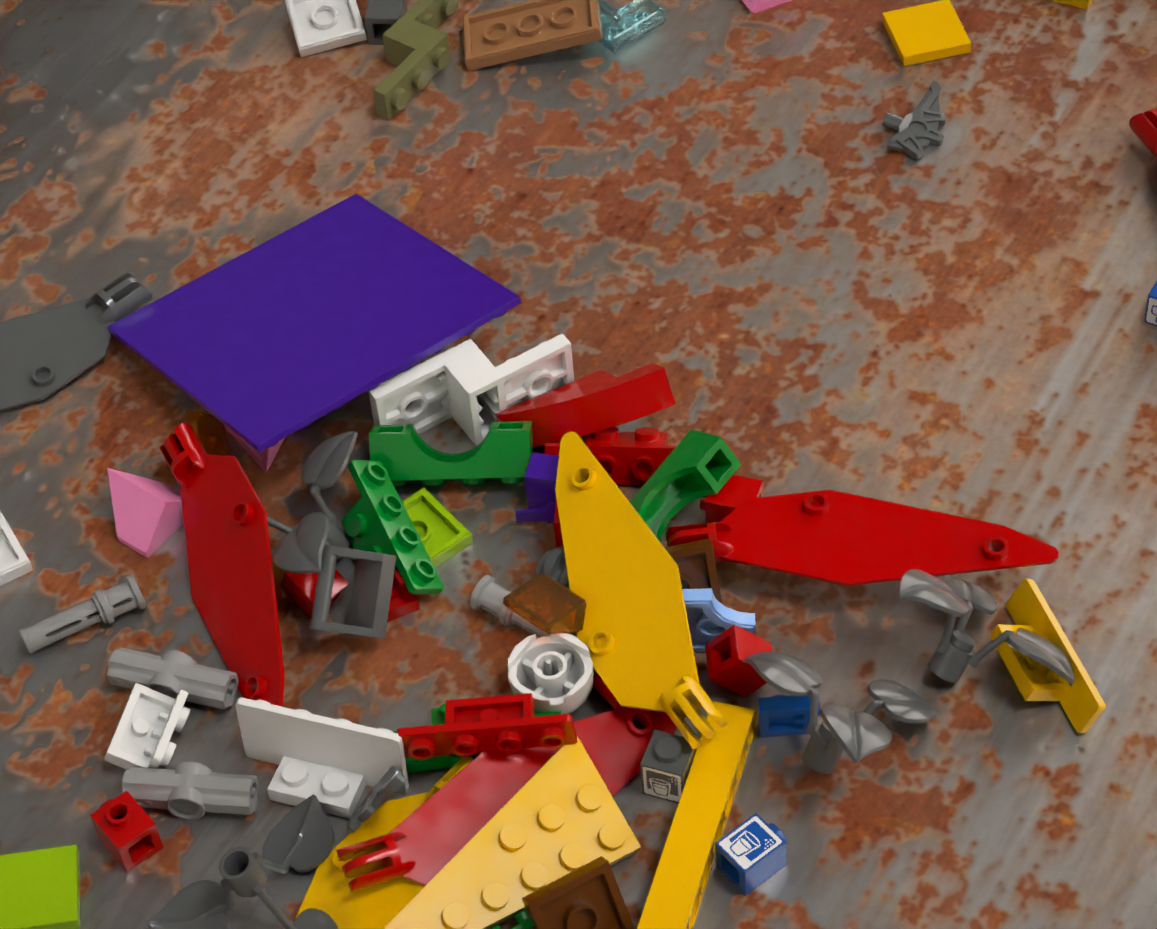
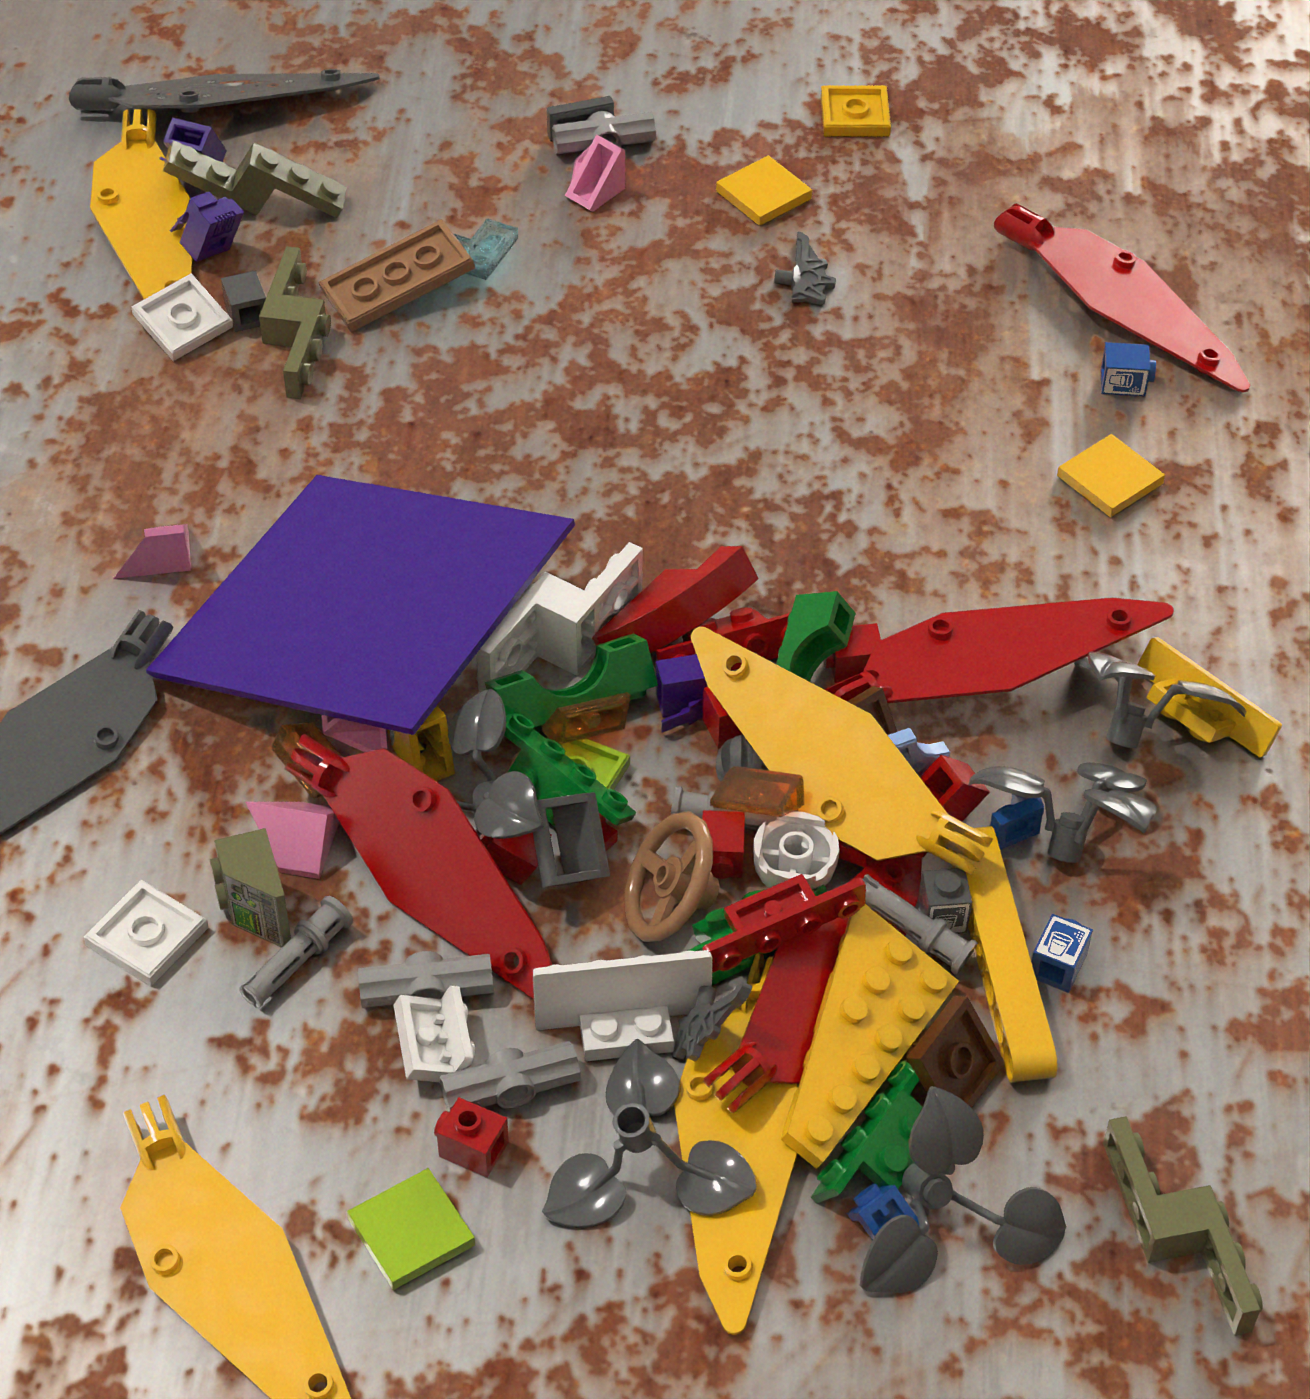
camera: 30 degrees left, 0 degrees up
none -> bright pink slope [113,524,191,579]
none -> olive slope [209,828,291,947]
none -> yellow torso [388,706,455,781]
none -> clear orange slope [542,692,631,744]
none -> medium nougat piece [625,811,719,942]
none -> red brick [702,810,745,879]
none -> light grey pin [862,874,978,975]
none -> yellow tile [1057,434,1165,518]

